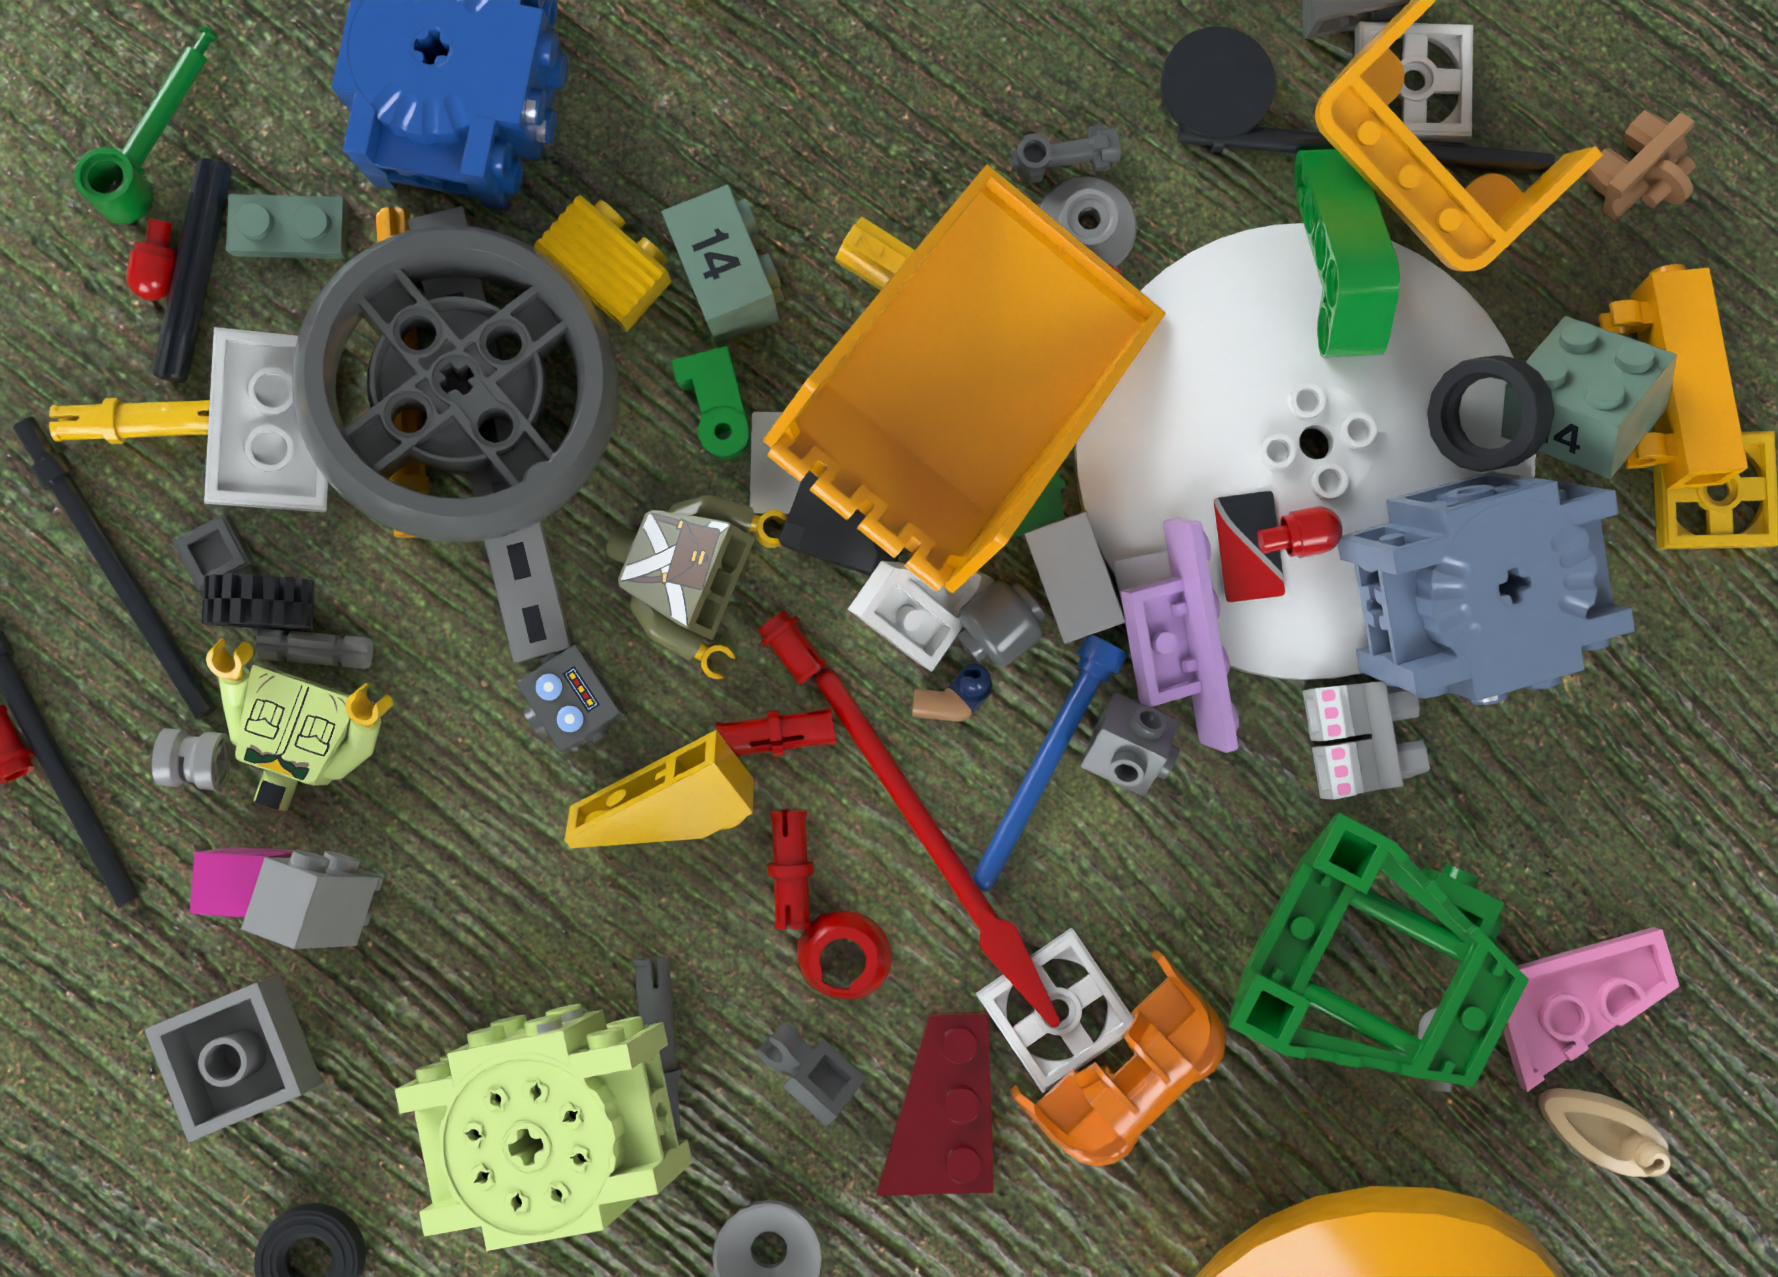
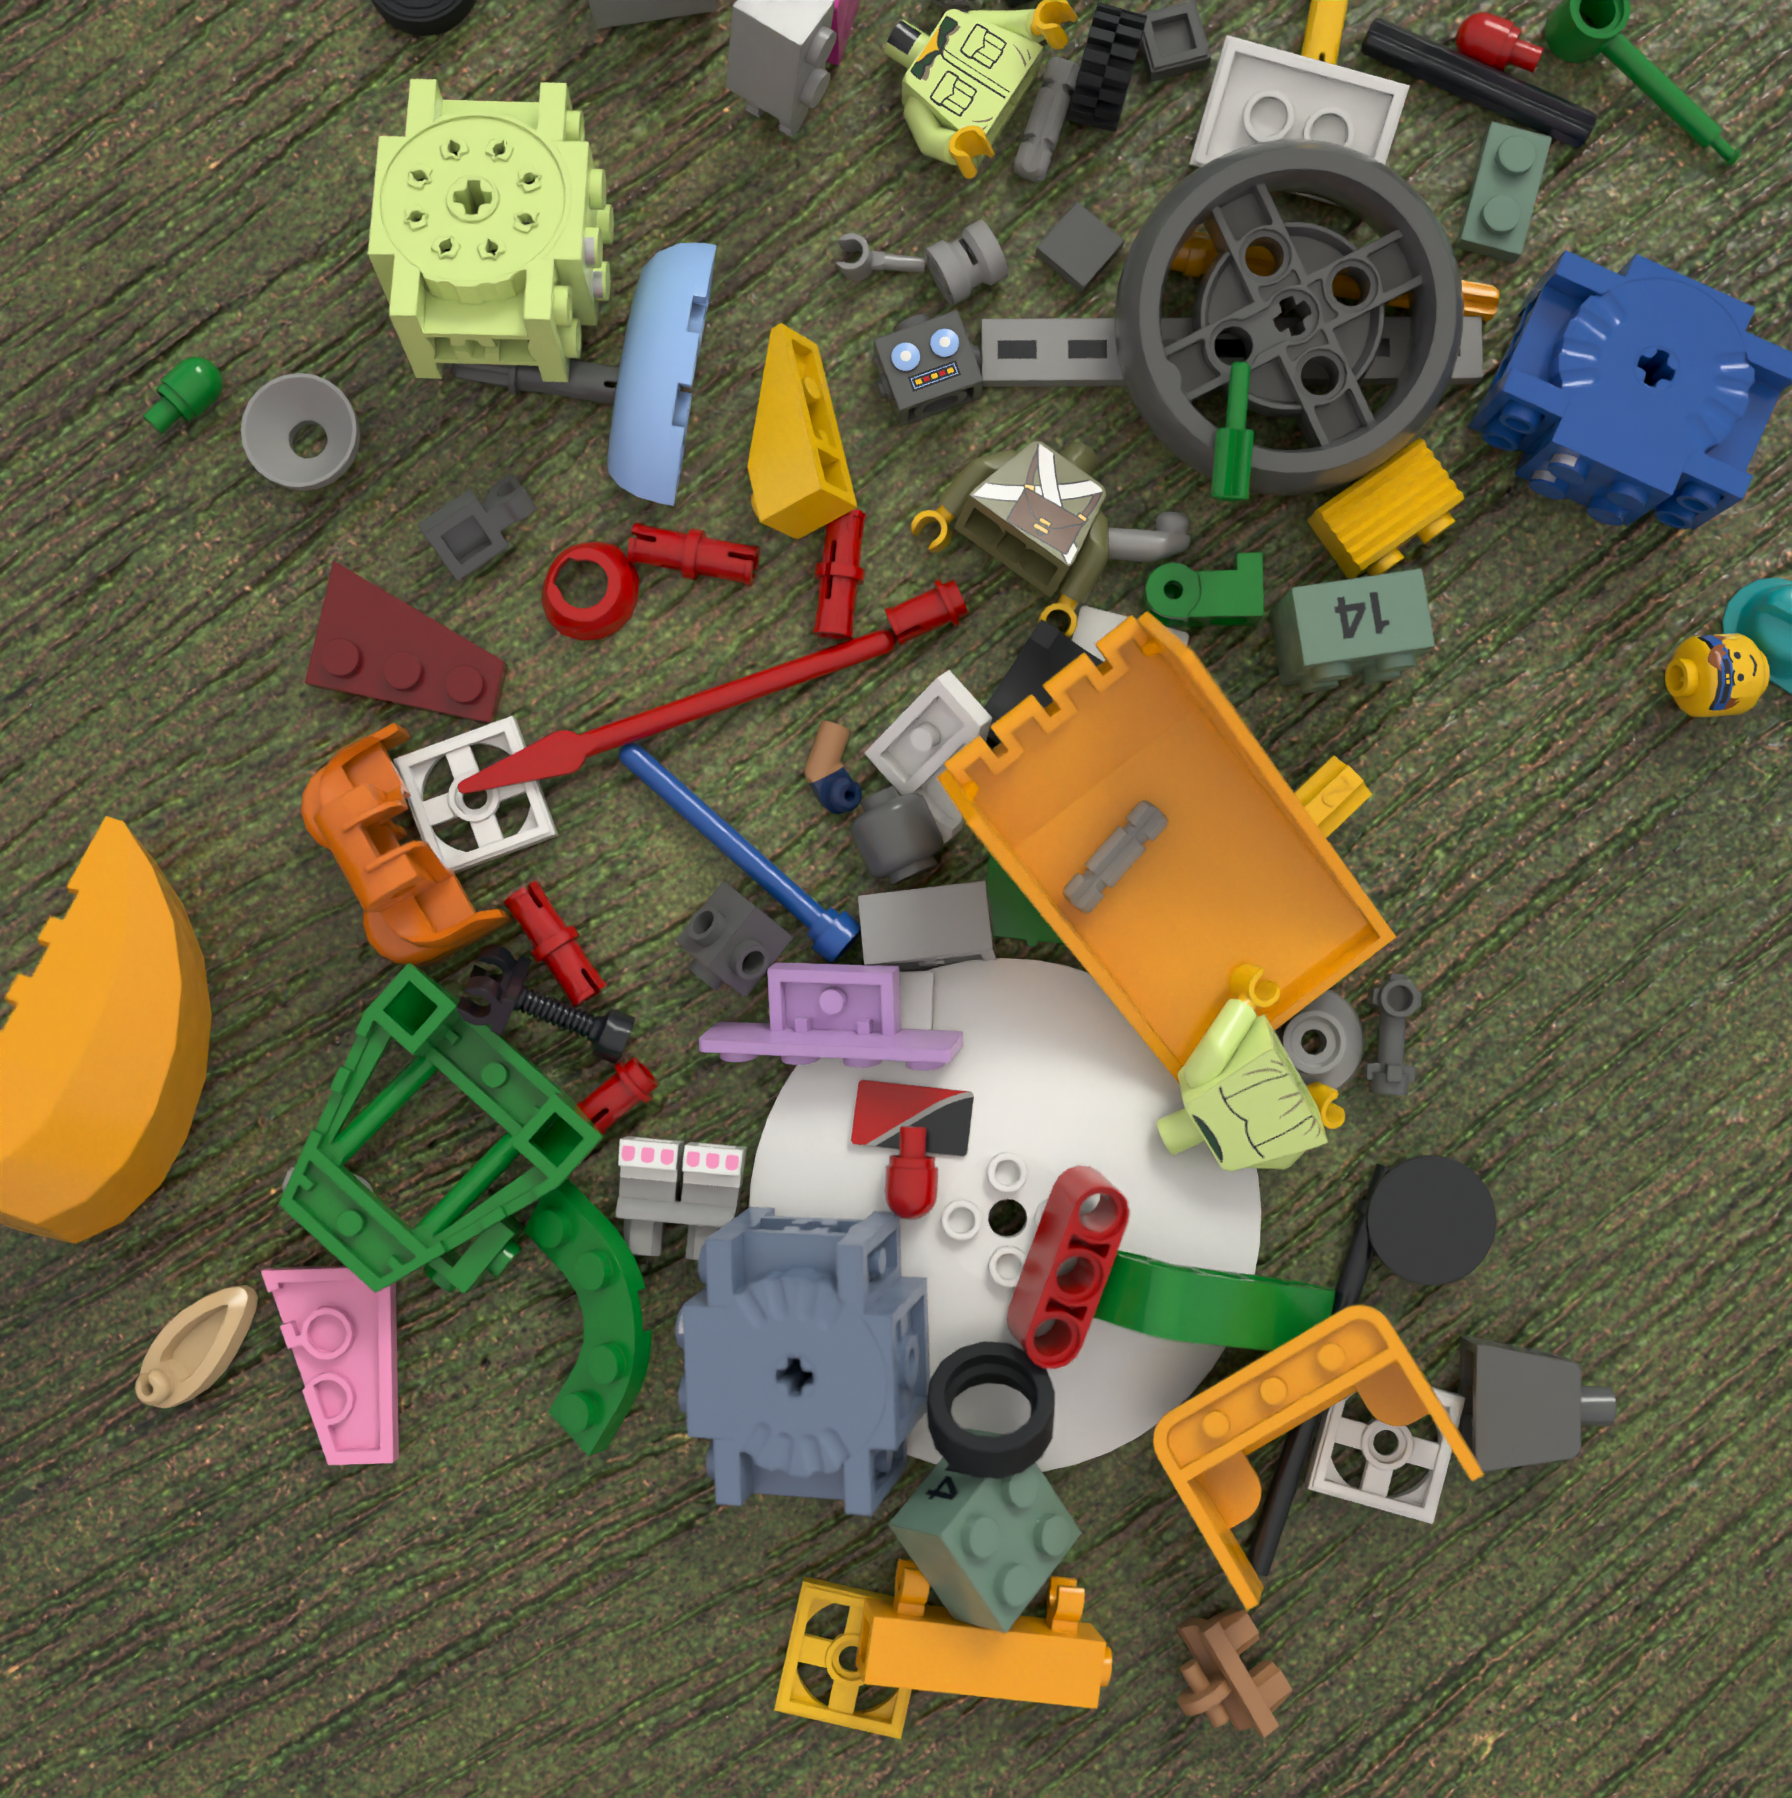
camera: 105 degrees right, 0 degrees up
none -> black bar [457,945,635,1064]
none -> red pin [503,880,608,1008]
none -> green plate [523,1178,652,1456]
none -> red pin [576,1057,659,1135]
none -> light blue brick [607,243,717,506]
none -> light grey hand [836,233,925,282]
none -> light grey wheel [924,219,1009,306]
none -> red beam [1006,1165,1130,1369]
none -> dark grey tile [1035,201,1124,294]
none -> light grey axle [1063,800,1168,913]
none -> light grey arm [1109,512,1191,562]
none -> yellowish green torso [1157,964,1345,1172]
none -> green axle [1210,362,1254,502]

